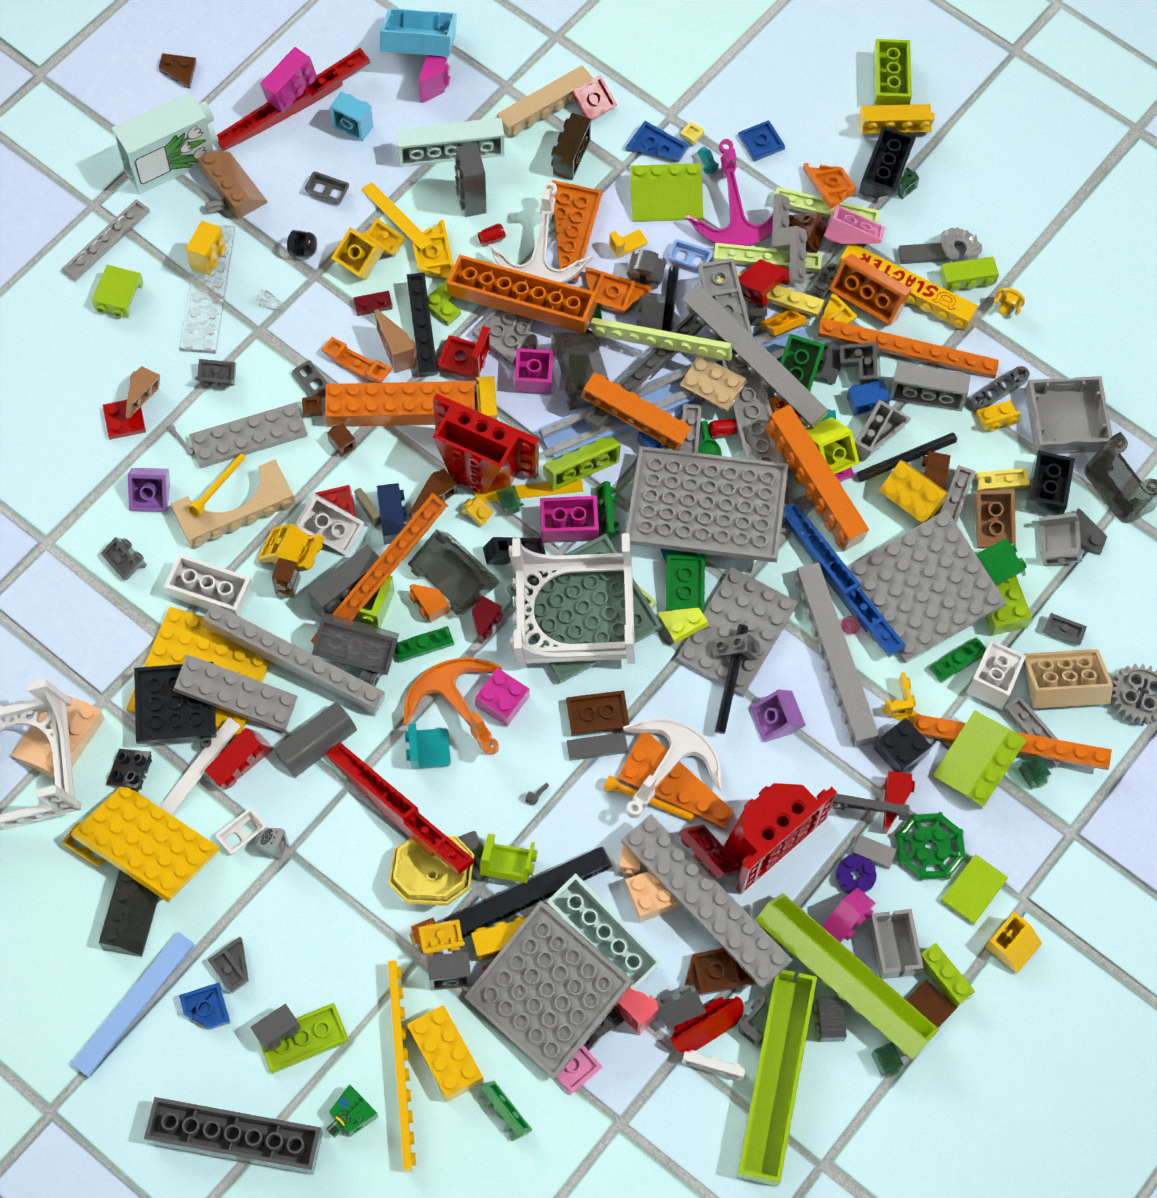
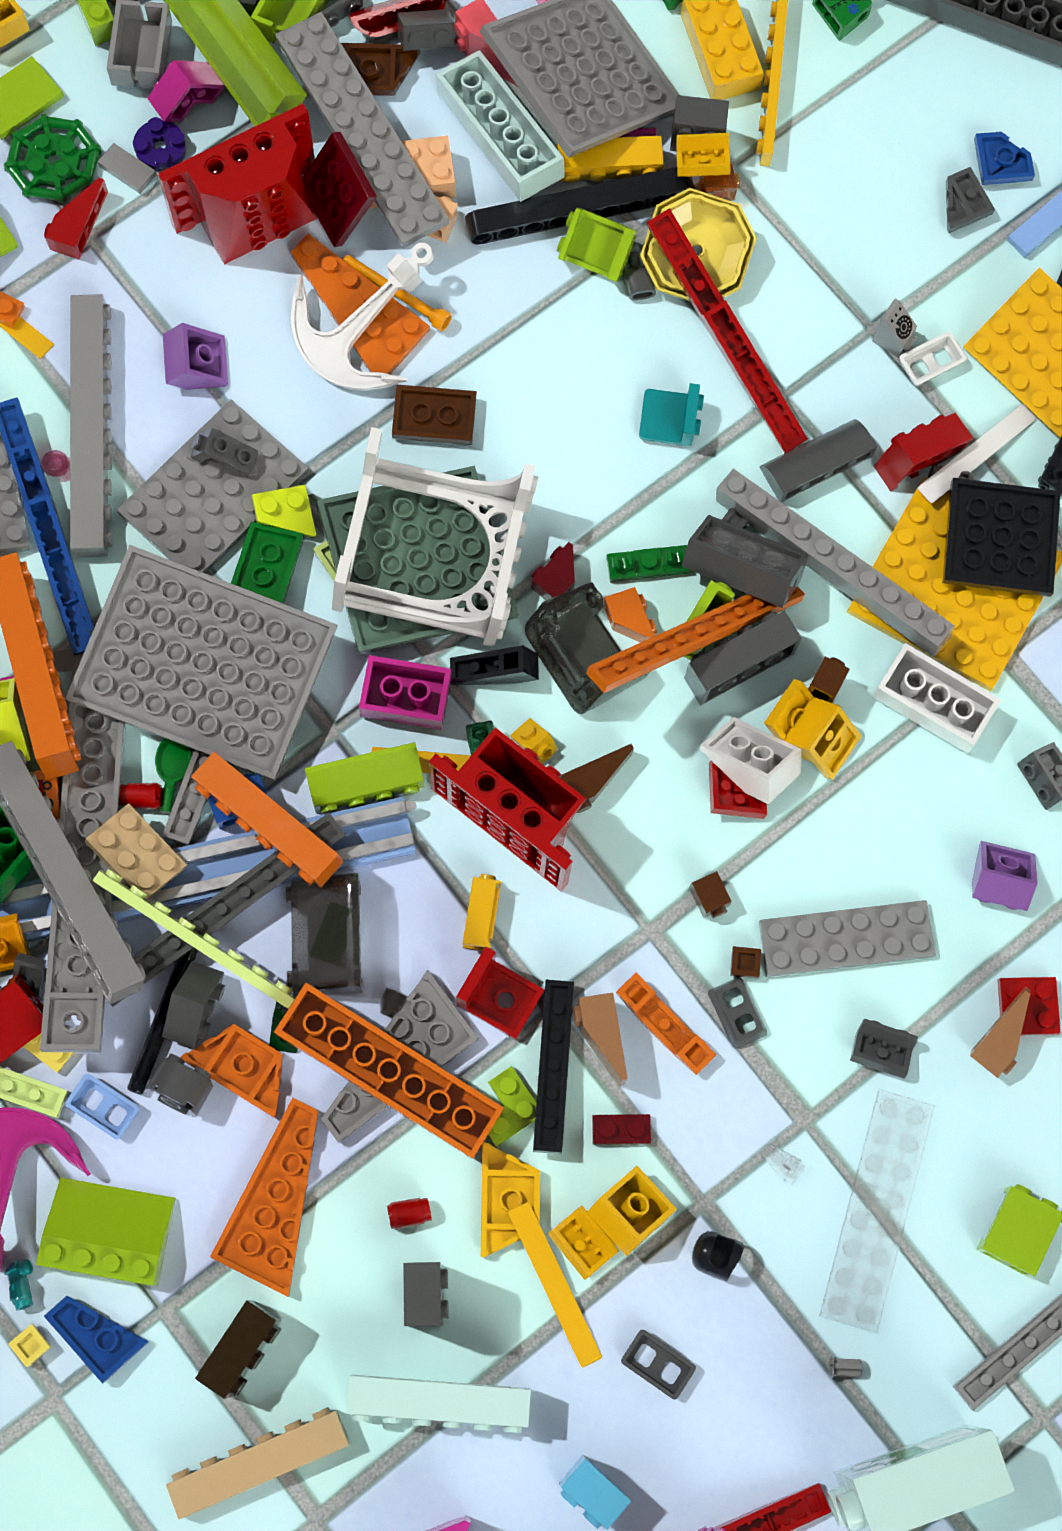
camera: 170 degrees left, 10 degrees up
light grey hinge [168,425,194,455] -> none
tan arch [171,459,295,548] -> none
light grey plate [173,654,298,733] -> none
yellow brick [185,220,226,276] -> none
yellow piece [187,454,246,517] -> none
medium nougat slope [197,150,268,220] -> none
dark grey brick [250,1003,301,1052] -> none
lime tile [260,1003,350,1074] -> none
orange brick [325,381,475,427] -> none
dark tan tile [354,488,381,527] -> none
dark blue brick [376,483,407,544] -> none
orange piece [403,657,502,755] -> none
dark pink brick [475,668,530,727] -> none
white piece [488,182,593,283] -> none
dark pink brick [514,348,554,393] -> none
dark grey hand [525,783,549,805] -> none
dark grey tile [567,732,628,761] -> none
tile [571,75,618,121] -> none
green plate [595,481,620,537] -> none
yellow bracket [609,229,648,258] -> none
black axle [715,624,748,734] -> none
dark grey plate [832,794,910,821] -> none
black brick [873,717,932,773] -> none
yellow bracket [887,672,916,718] -> none

